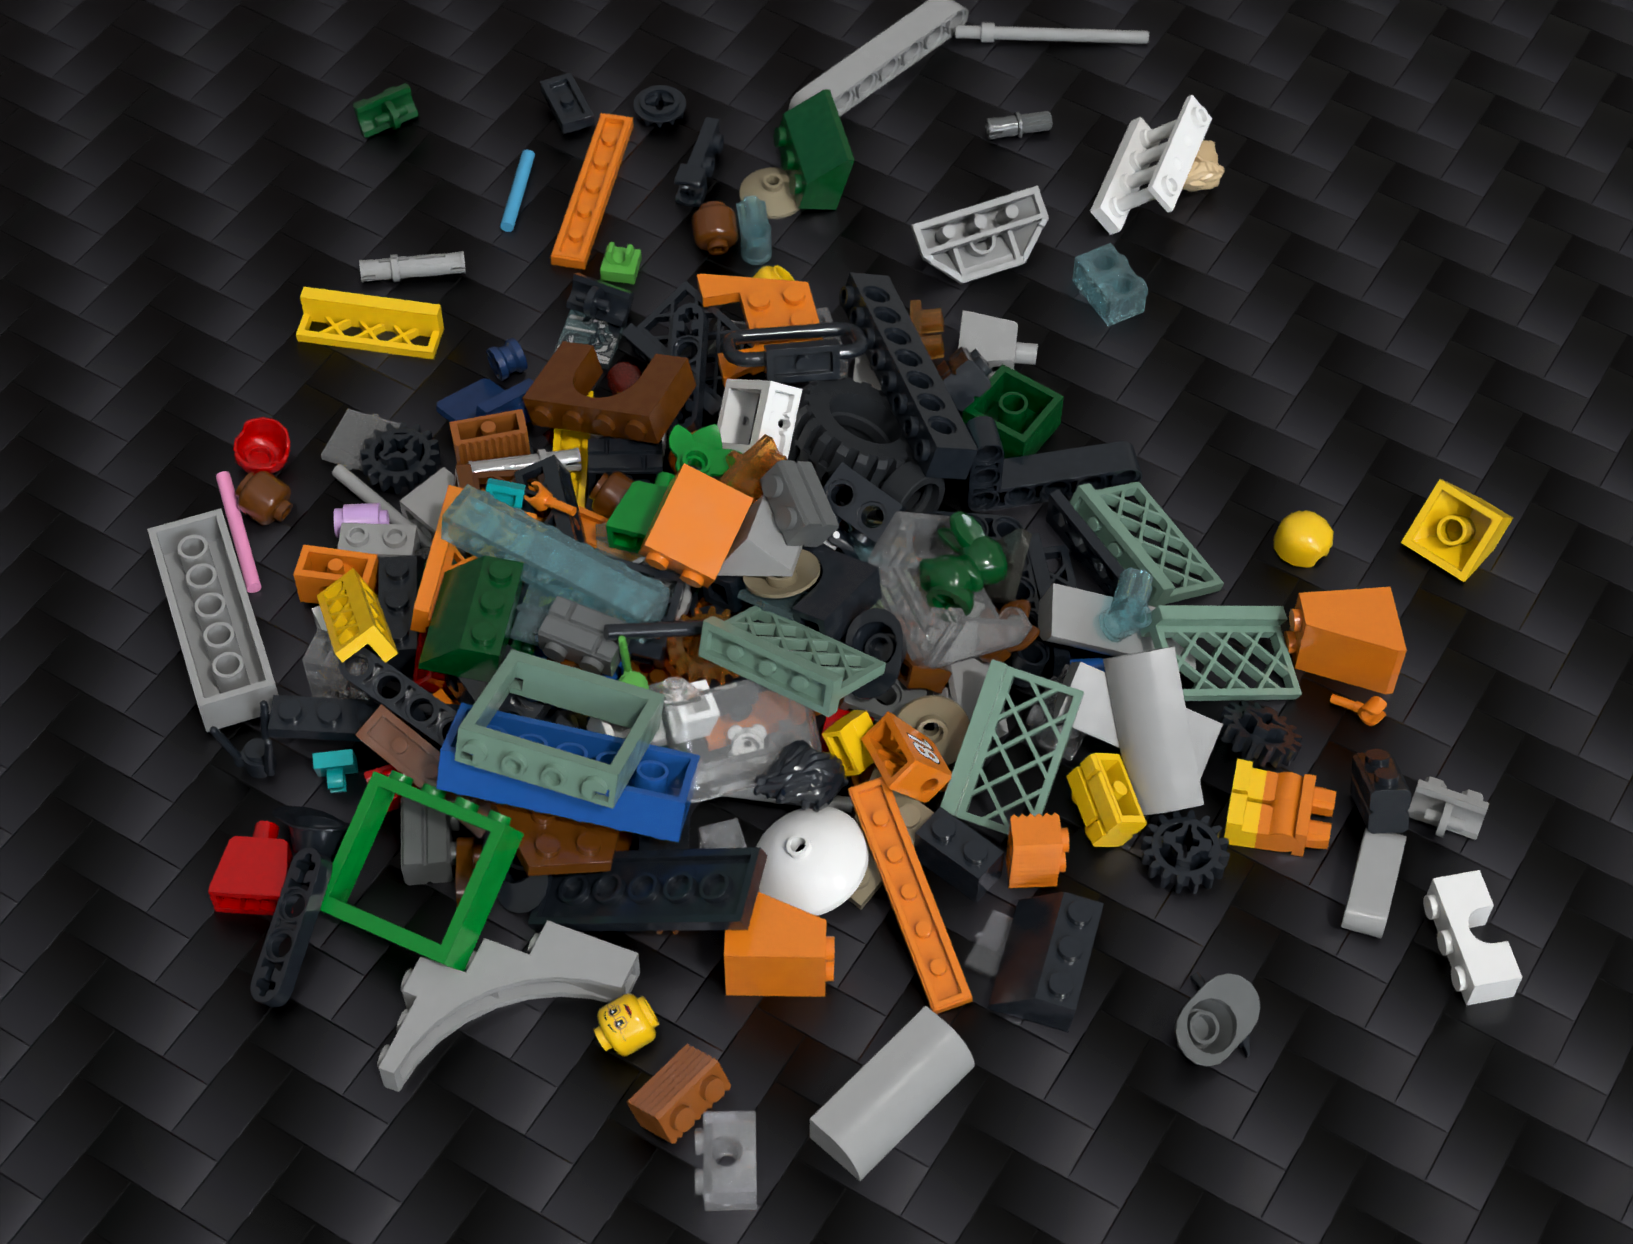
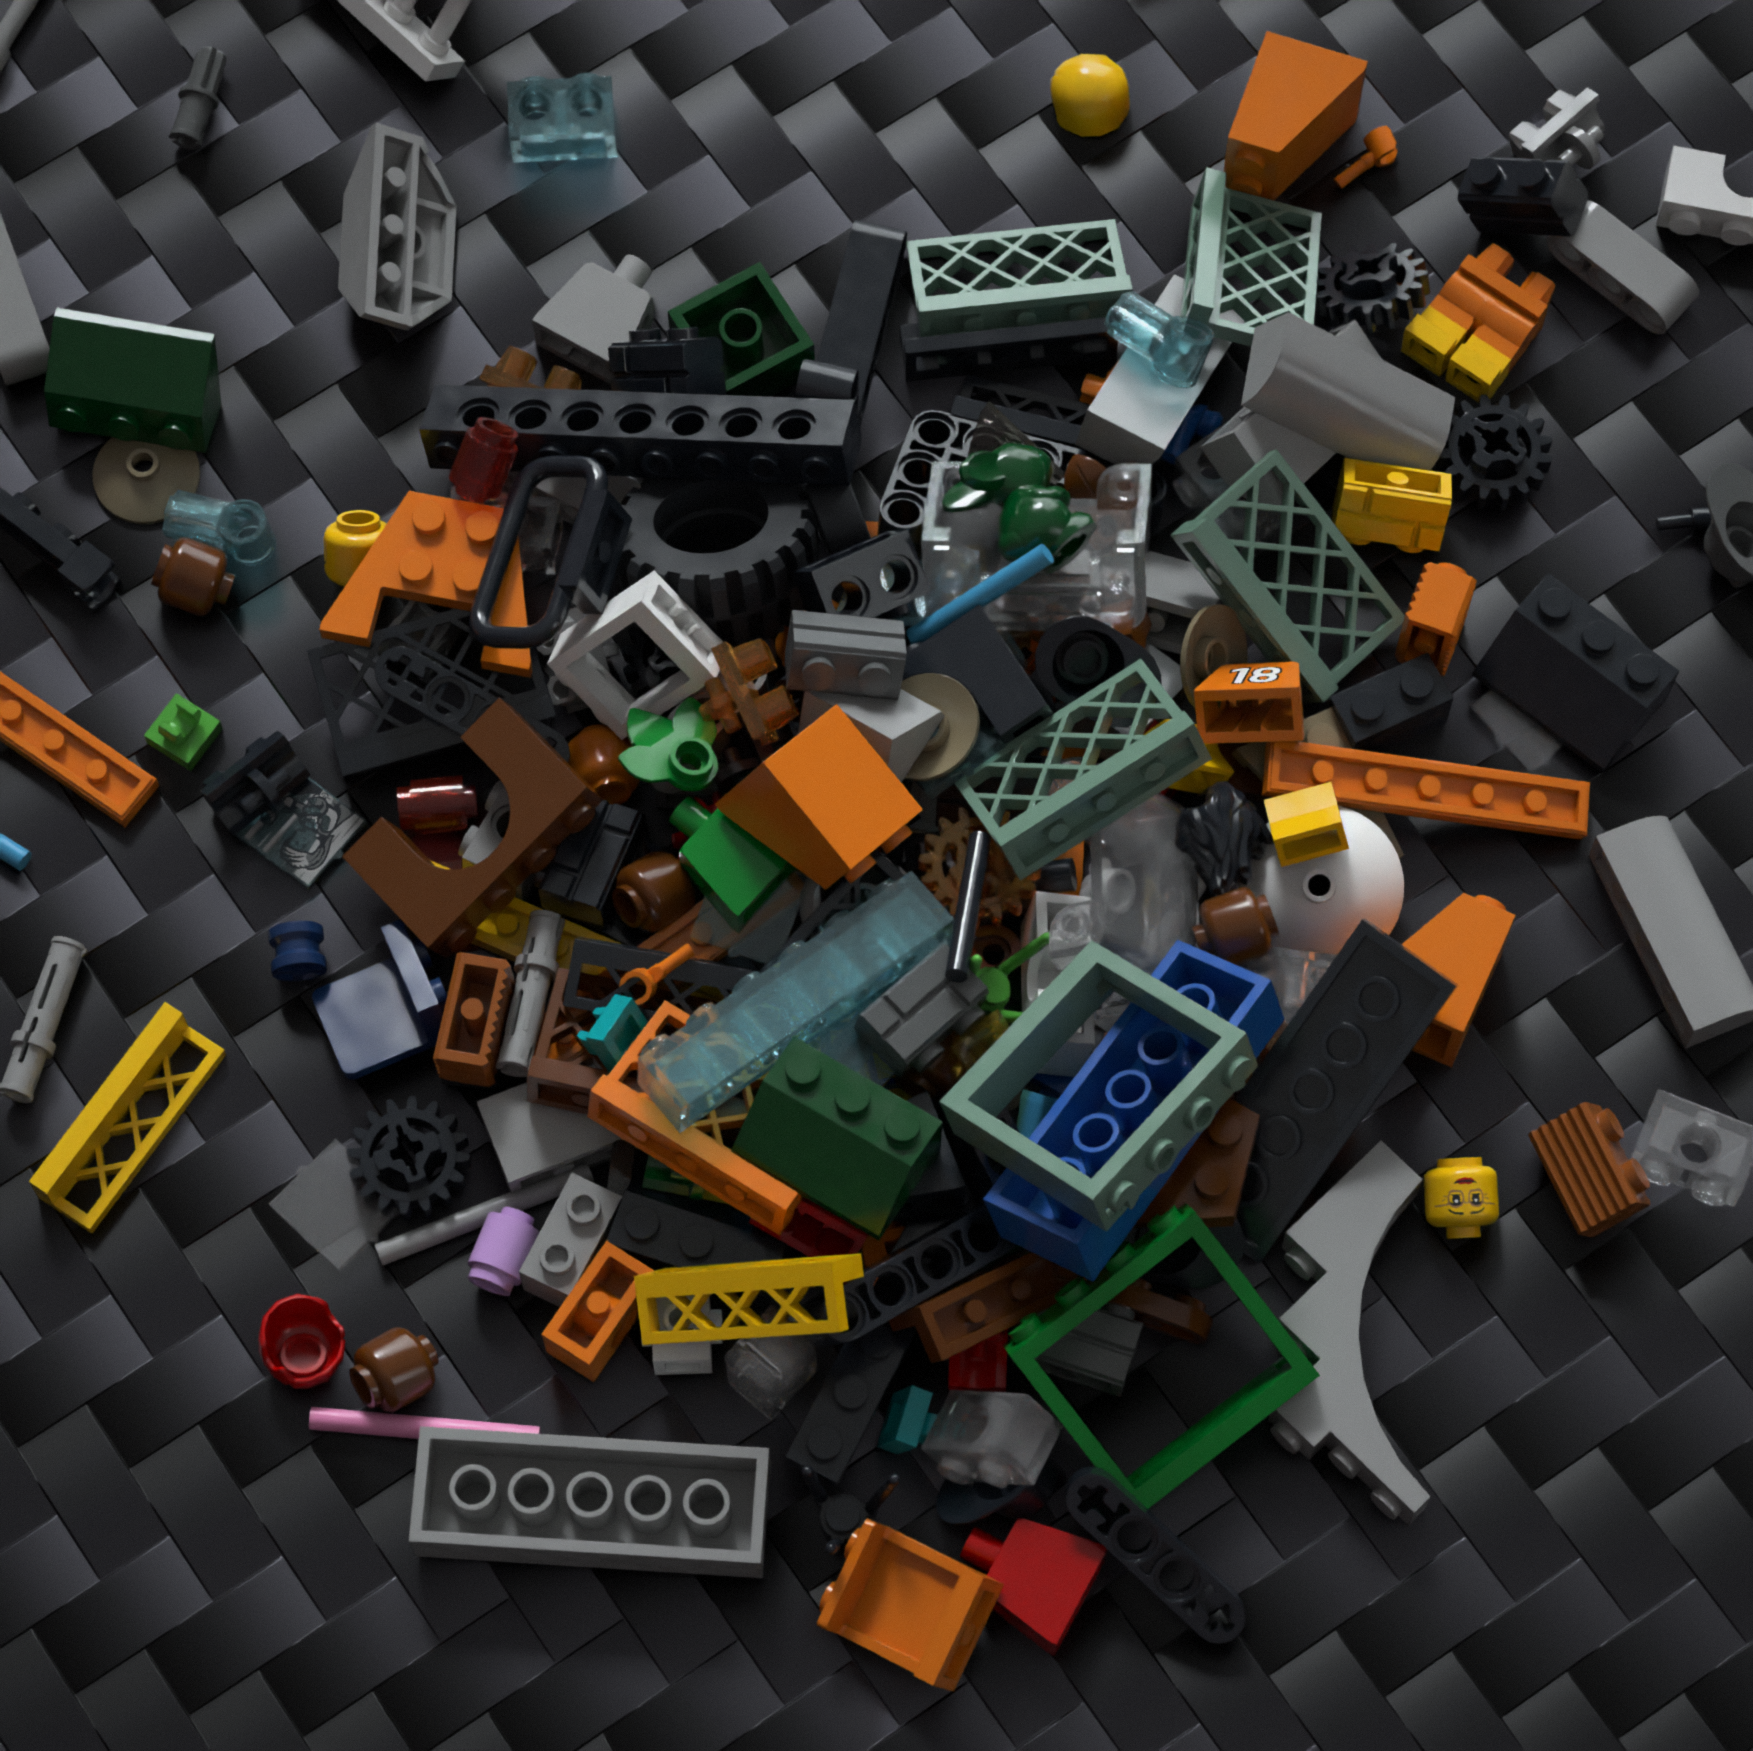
camera: 65 degrees left, 15 degrees up
none -> clear red brick [449,417,518,503]
none -> orange panel [817,1519,1004,1692]
none -> dark azure bar [906,544,1054,644]
none -> clear brick [921,1390,1063,1488]
none -> reddish brown head [1191,887,1280,966]
none -> yellow piece [1264,782,1349,867]

